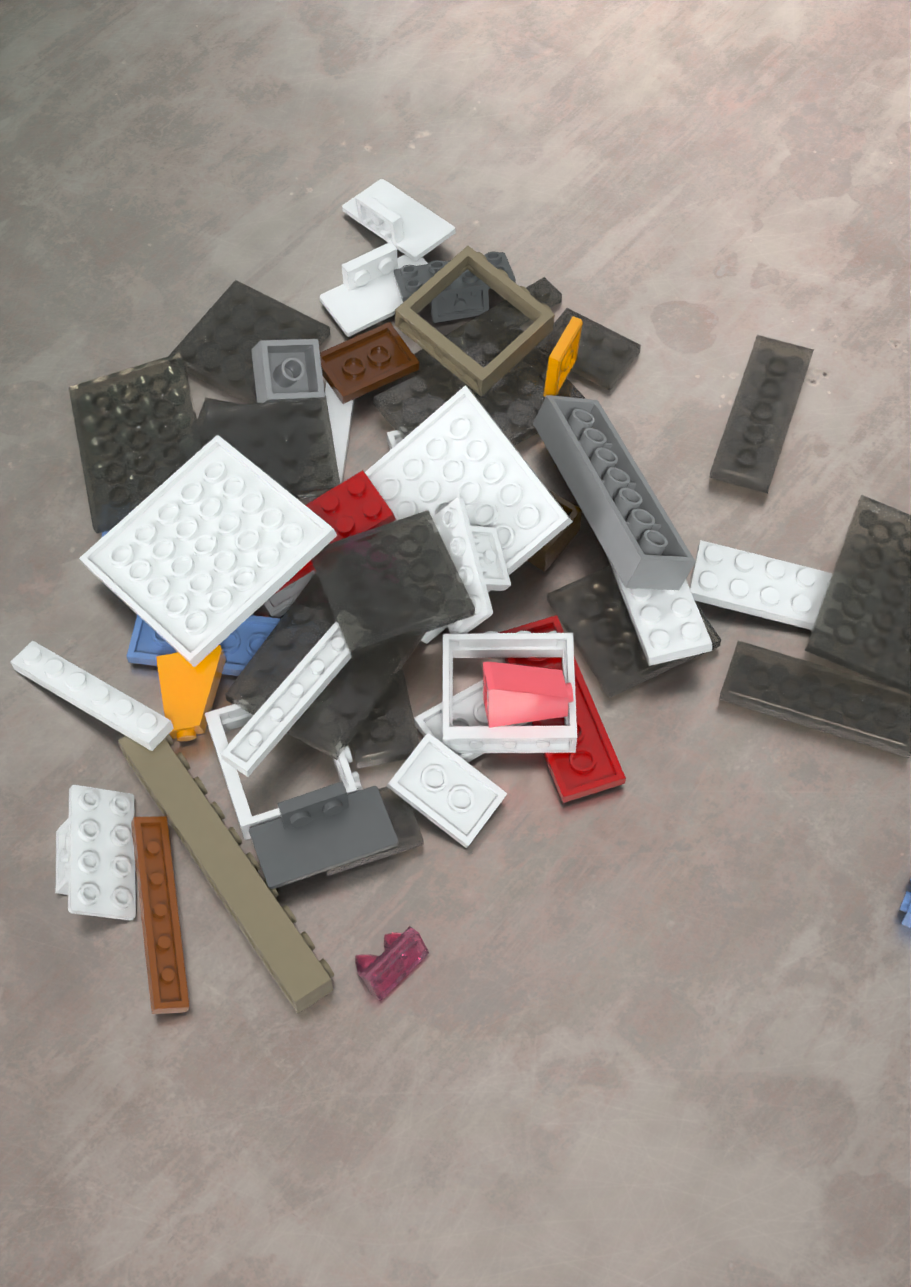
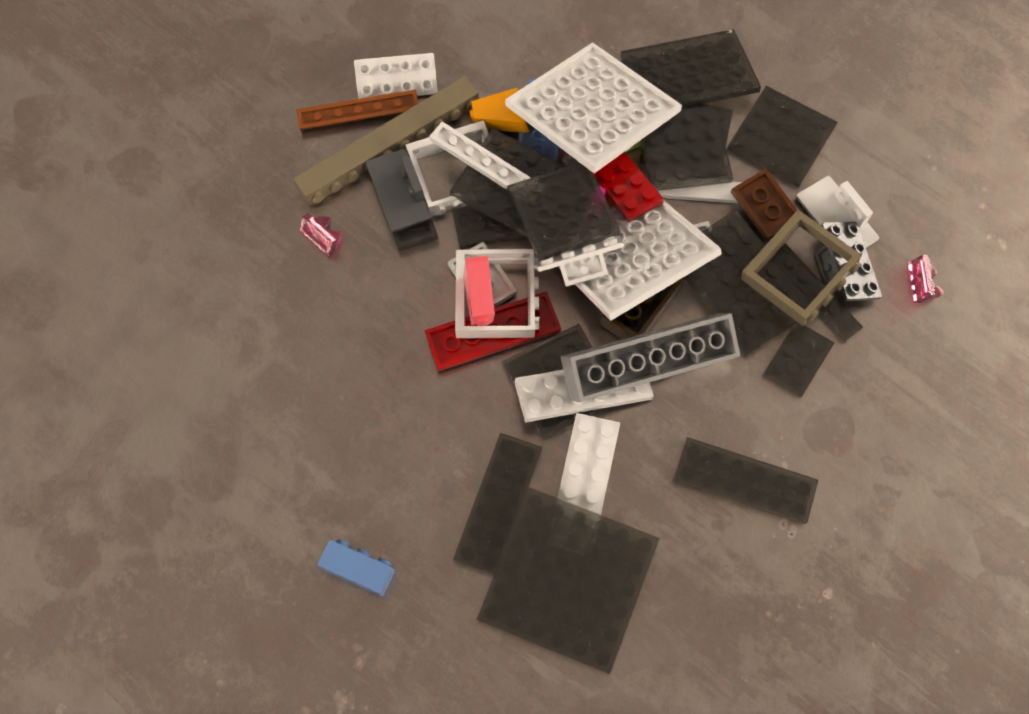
camera: 90 degrees right, 10 degrees up
white plate [10,640,174,751] -> none
light grey brick [251,339,325,408] -> none
white bracket [342,179,456,261] -> none
white plate [387,732,507,848] -> none
light orange tile [543,316,583,397] -> none
none -> clear pink tile [908,255,944,303]

